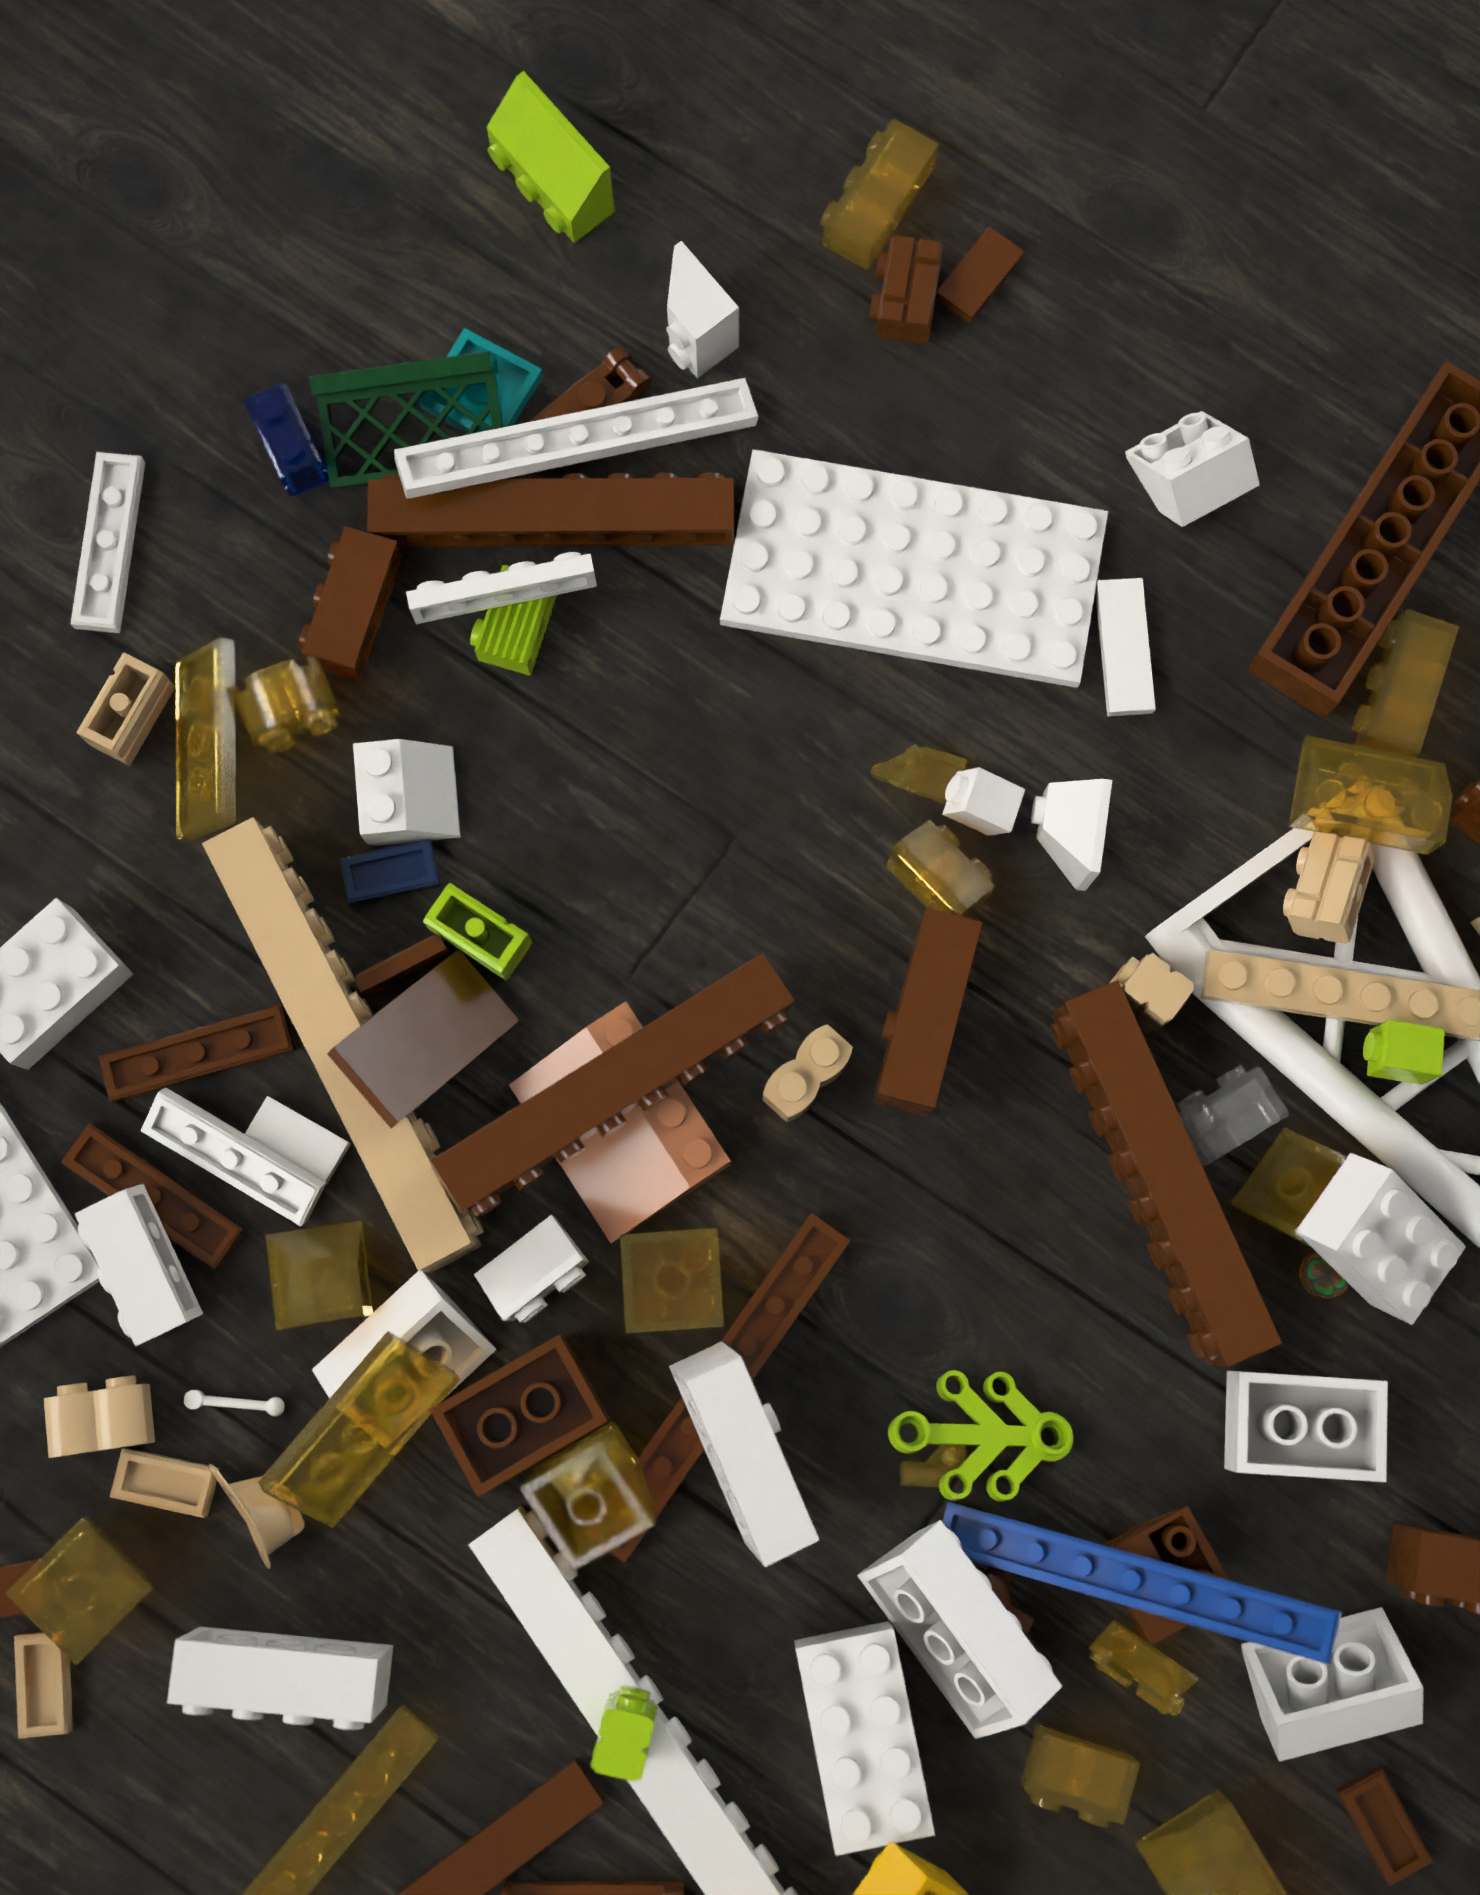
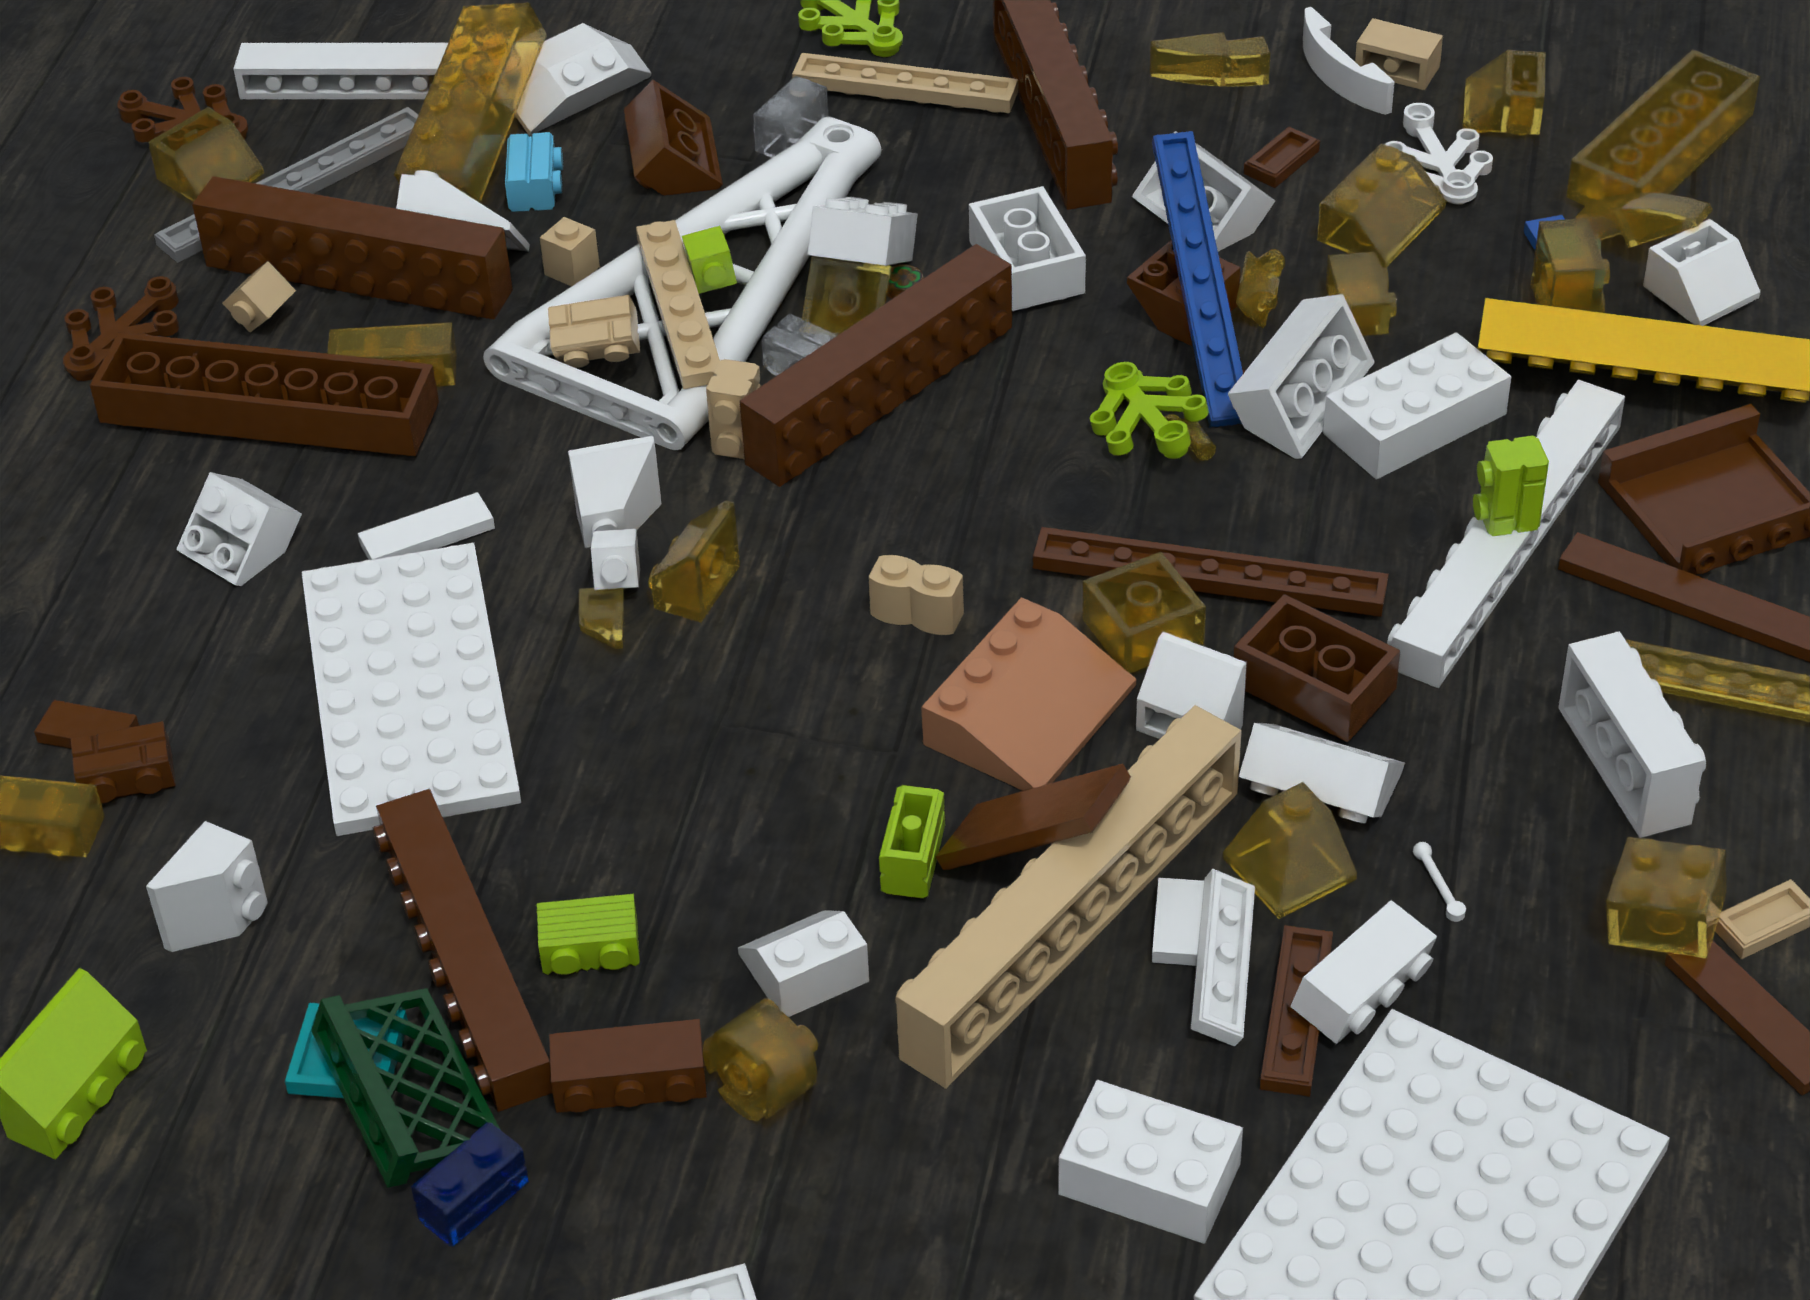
camera: 110 degrees left, 35 degrees down
tan brick [44,1376,155,1458] -> none
tan brick [76,653,176,766] -> none
reddish brown tile [98,1005,296,1103] -> none
tan tile [110,1448,220,1518] -> none
clear yellow tile [175,637,236,841] -> none
tan piece [209,1464,304,1569] -> none
clear yellow tile [258,1331,460,1528] -> none
dark blue tile [339,839,441,906] -> none
reddish brown tile [354,934,451,999] -> none
white plate [394,378,758,499] -> none
white plate [406,552,597,624] -> none
reddish brown brick [430,953,795,1218] -> none
clear yellow slope [519,1420,656,1571] -> none
reddish brown plate [528,346,652,422] -> none
white brick [669,1341,819,1567] -> none
reddish brown brick [872,907,982,1118] -> none
clear yellow slope [1289,735,1453,855] -> none

